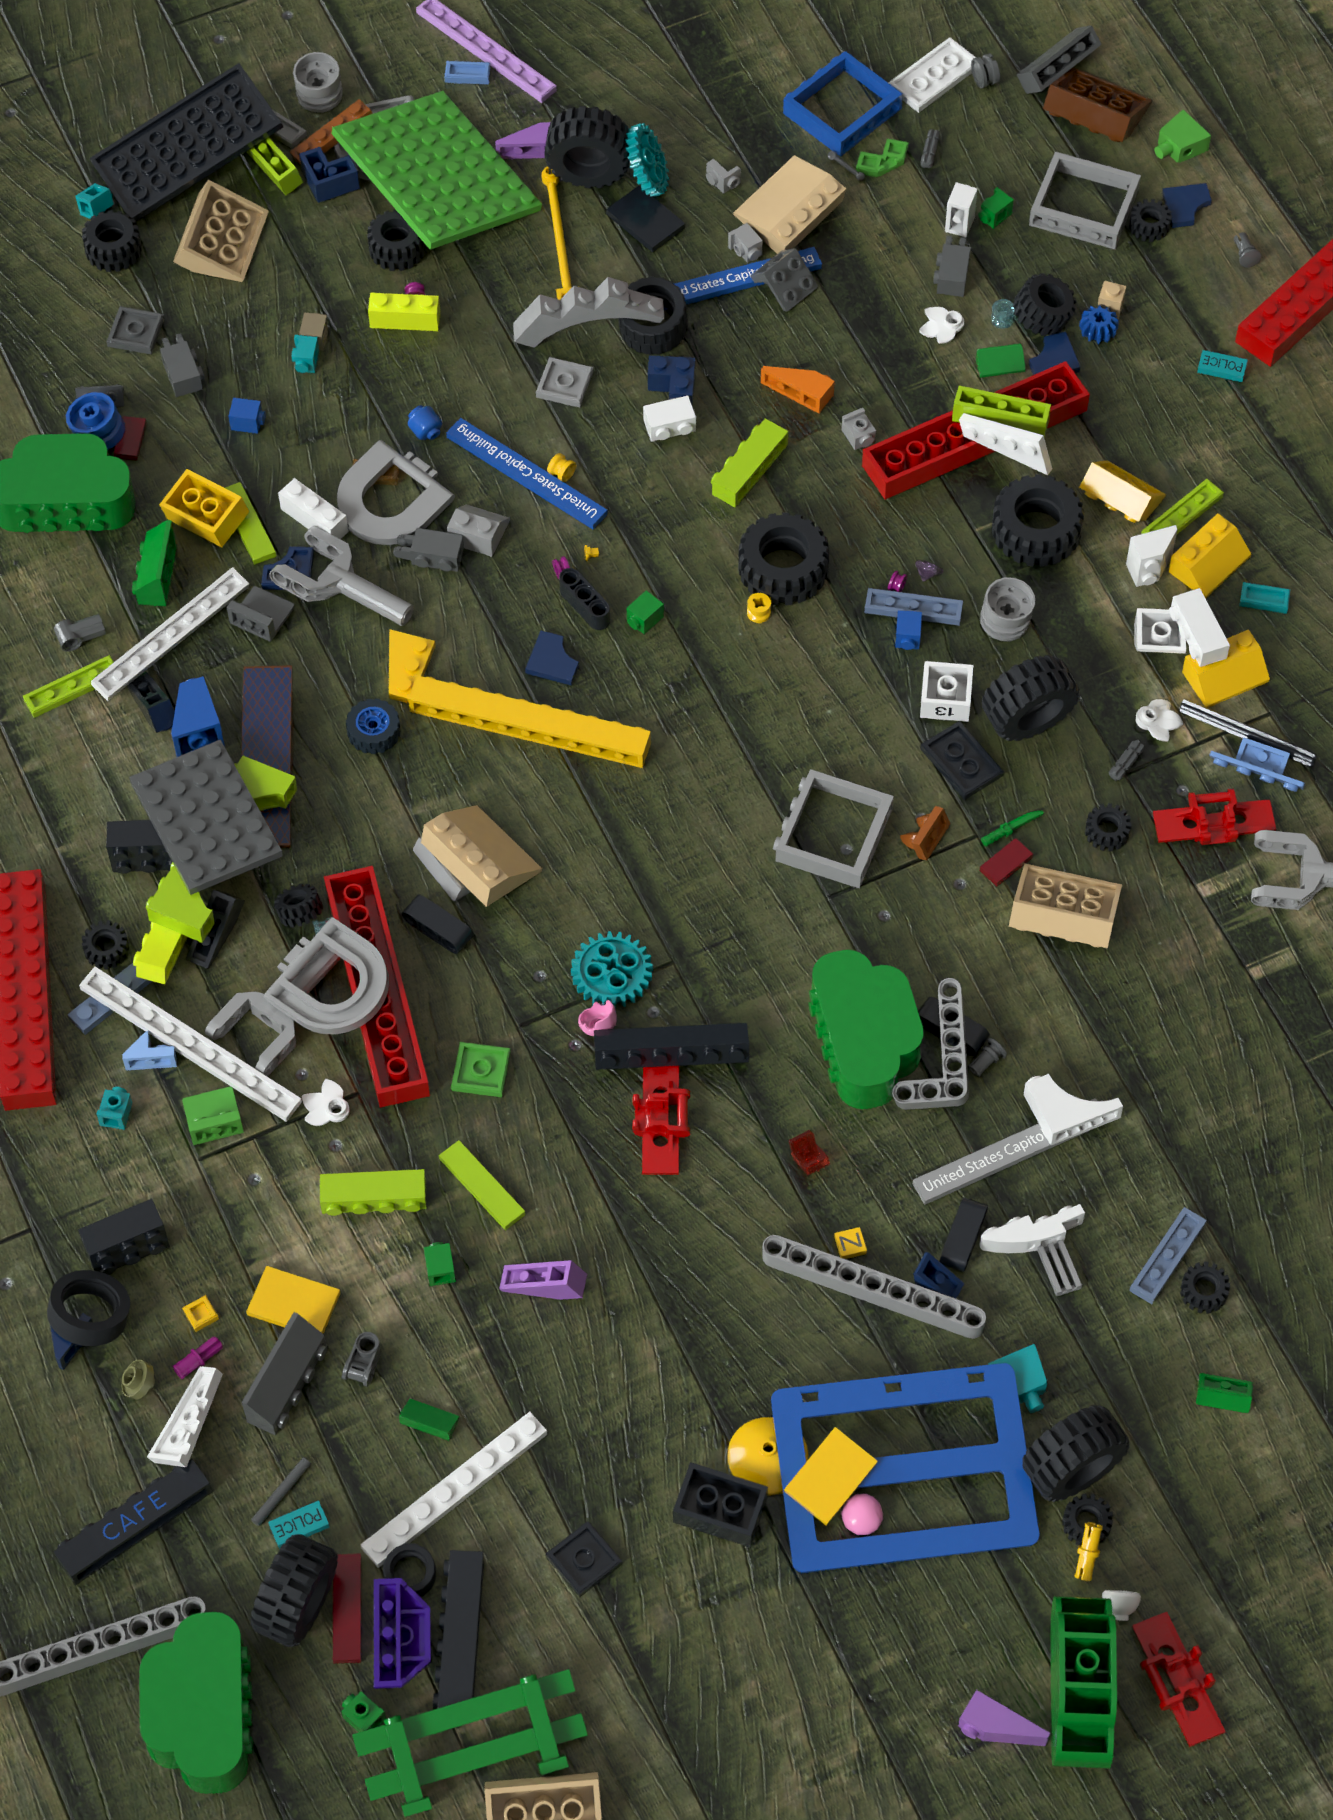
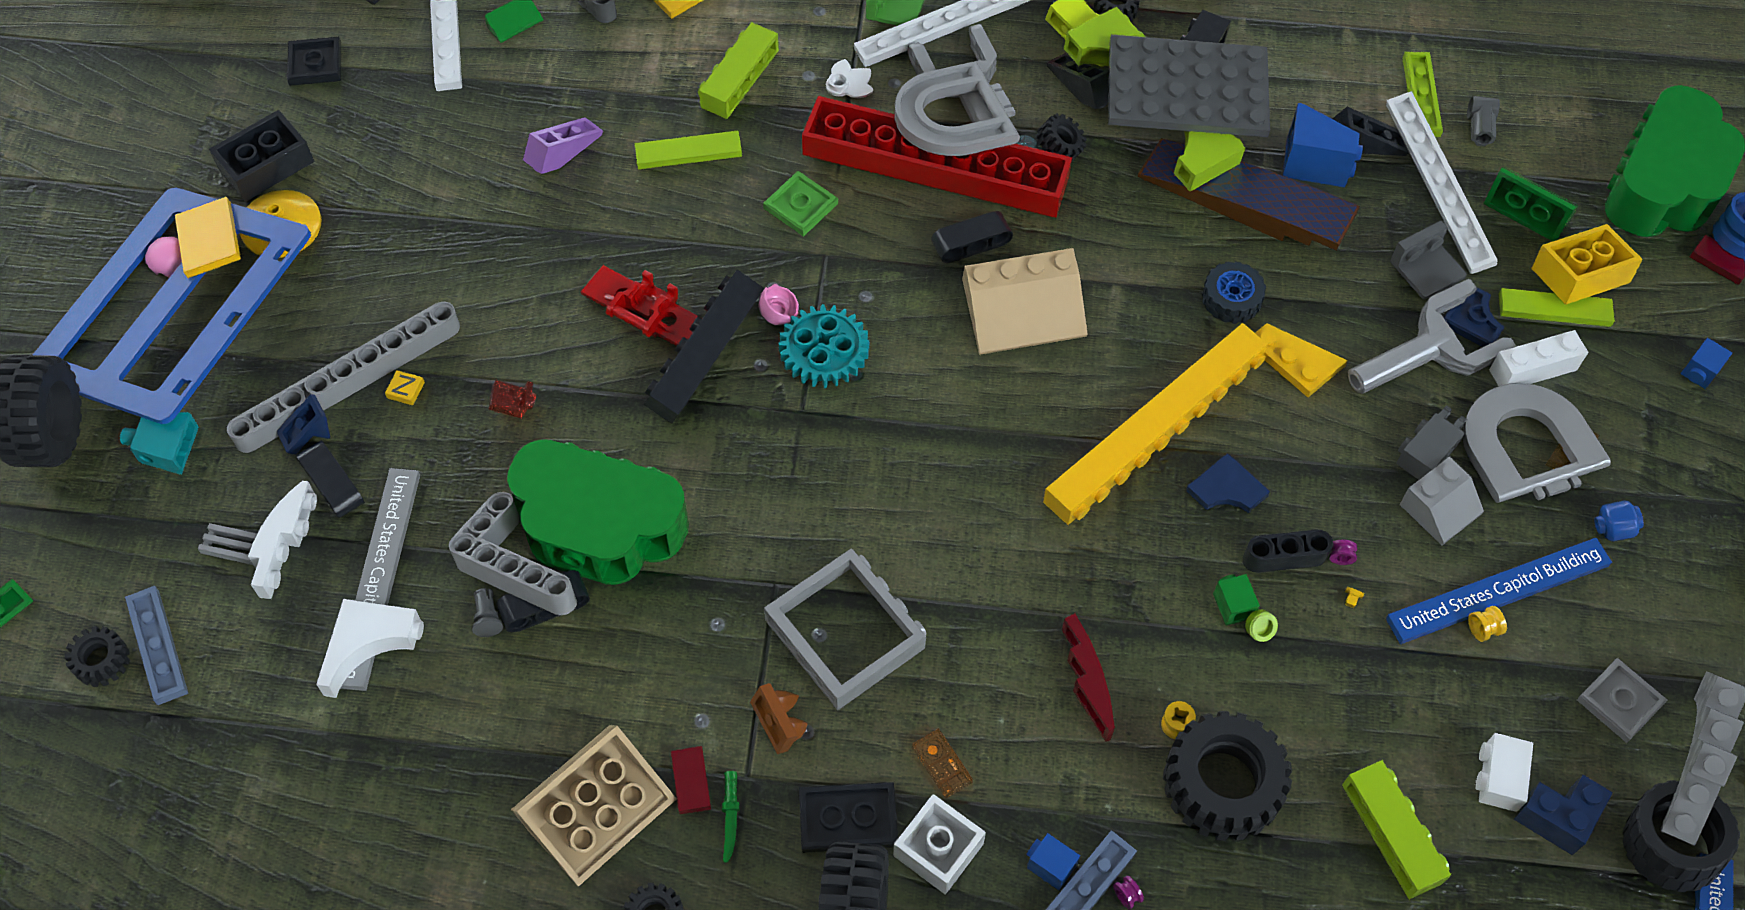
camera: 120 degrees right, 0 degrees up
green brick [424,1242,456,1286] -> none
none -> clear orange tile [912,728,973,798]
none -> dark red slope [1062,613,1115,742]
none -> lime tile [1245,609,1278,642]

